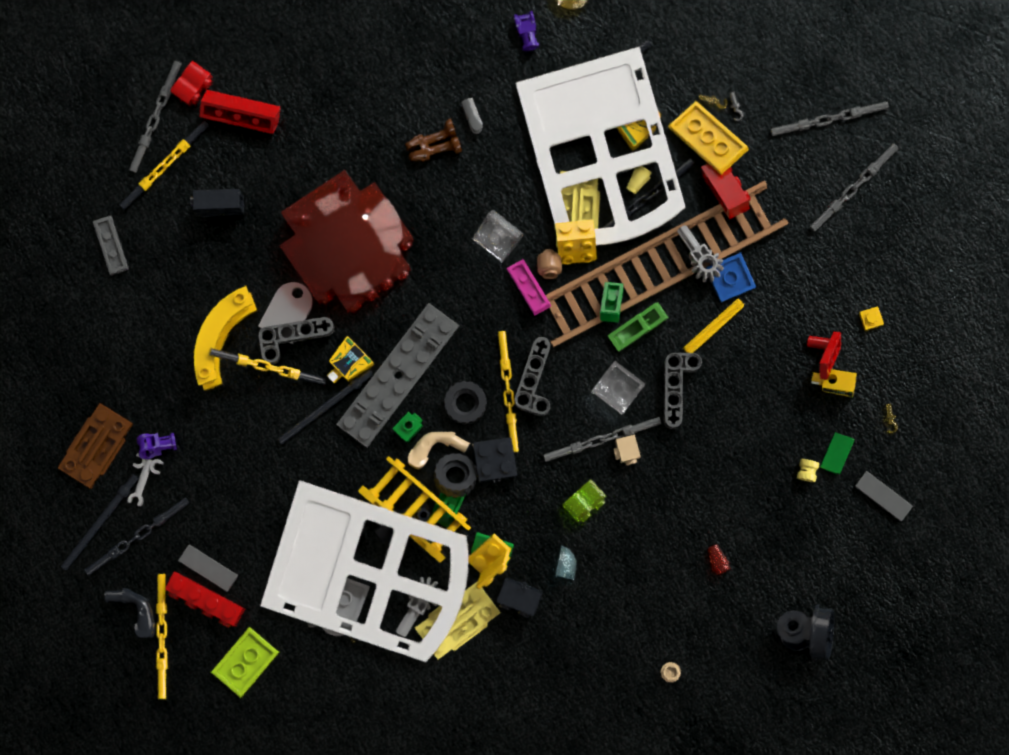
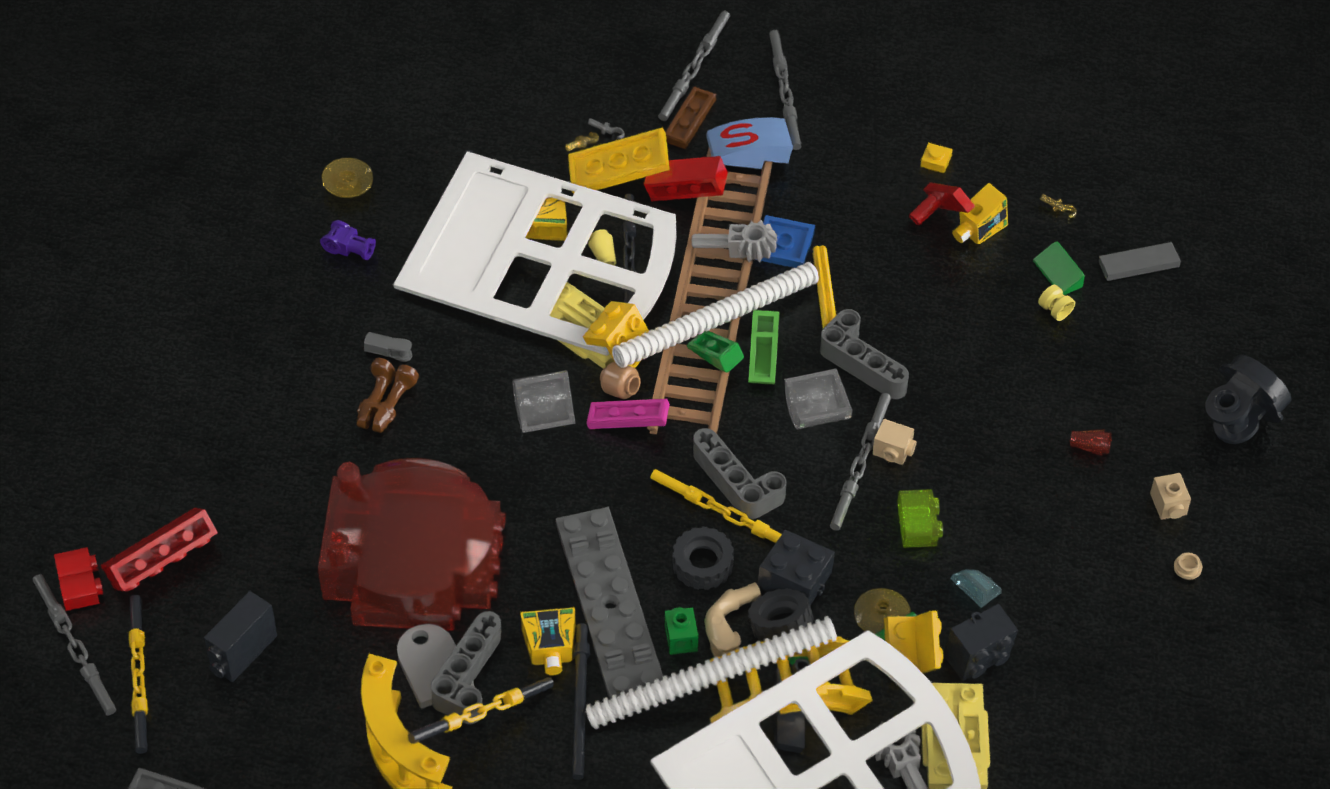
camera: 50 degrees left, 30 degrees down
none -> white piece [586,616,837,729]
none -> white piece [612,262,818,368]
none -> reddish brown tile [665,87,716,149]
none -> medium blue slope [706,118,793,169]
none -> clear yellow dish [854,588,910,634]
none -> tan brick [1150,473,1191,519]

